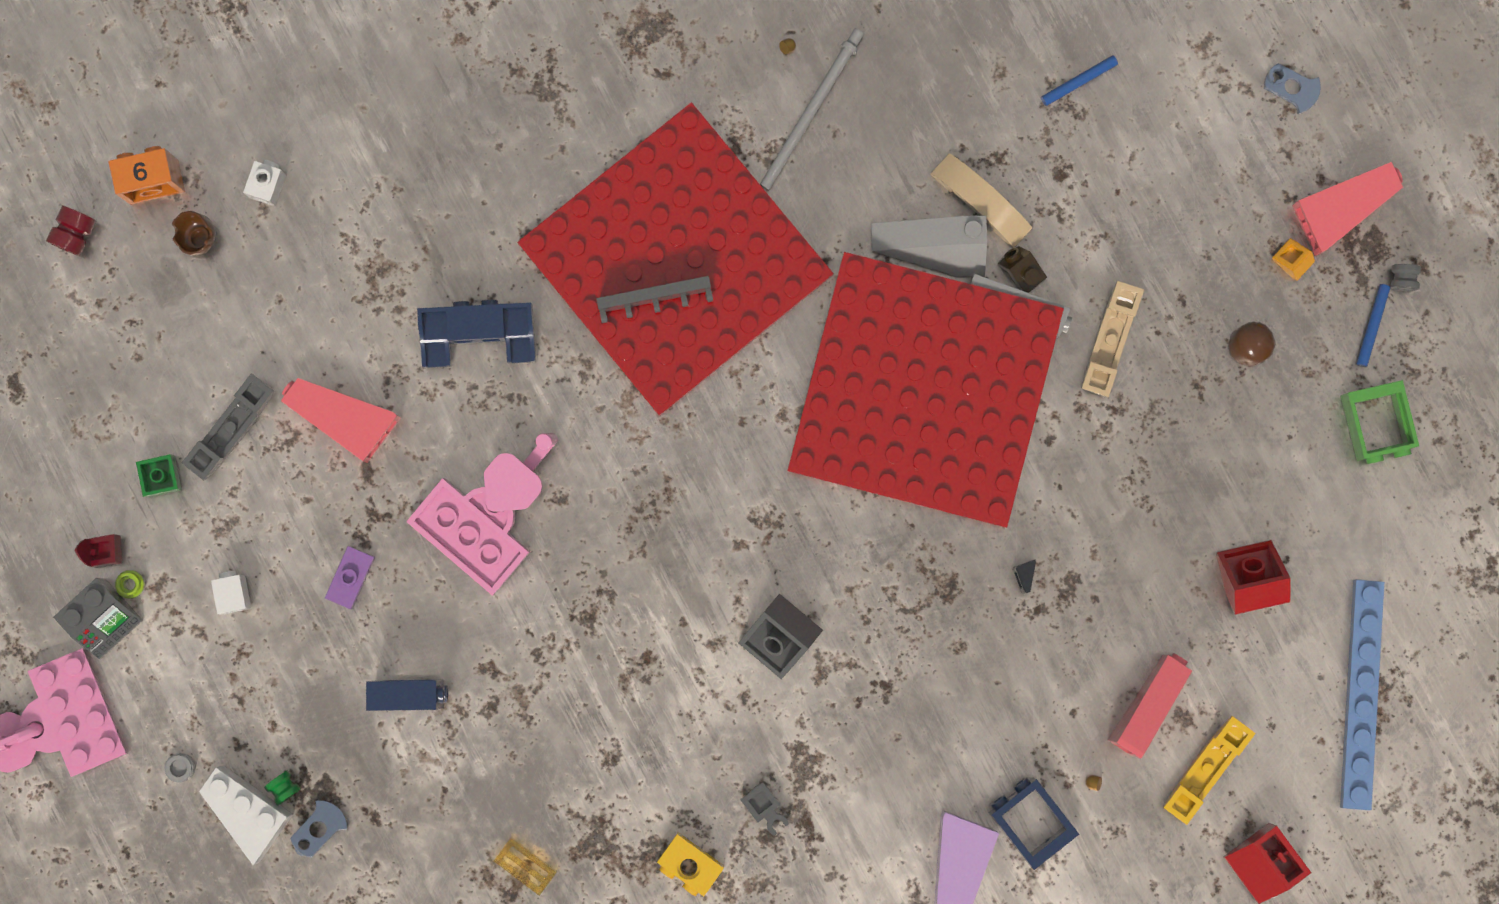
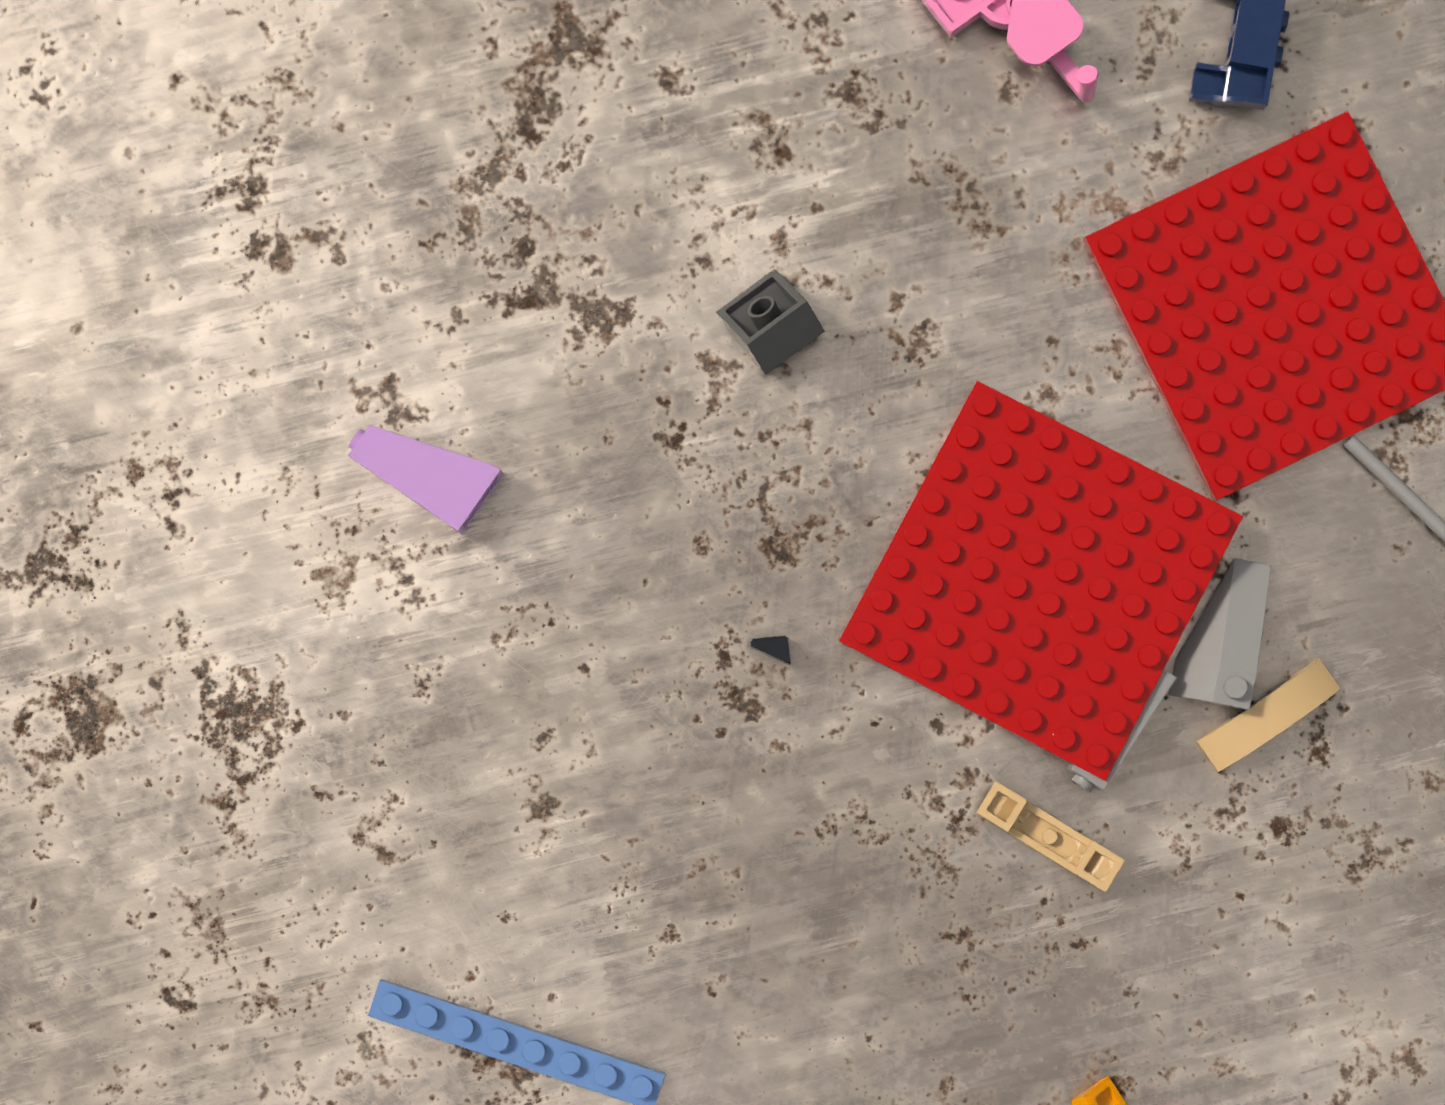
camera: 110 degrees right, 0 degrees up
dark grey hinge [596,276,713,323] -> none
yellow brick [657,832,724,897] -> none
dark grey plate [740,782,789,836] -> none
dark blue window [988,777,1080,870] -> none
dark brown bracket [998,246,1047,293] -> none
blue bar [1041,55,1118,106] -> none
pearl gold piece [1086,775,1102,791] -> none
coral slope [1108,653,1192,759] -> none
yellow slope [1163,716,1256,825] -> none
red slope [1217,540,1291,615] -> none
red slope [1223,823,1312,904] -> none
reddish brown hair [1228,321,1276,367] -> none

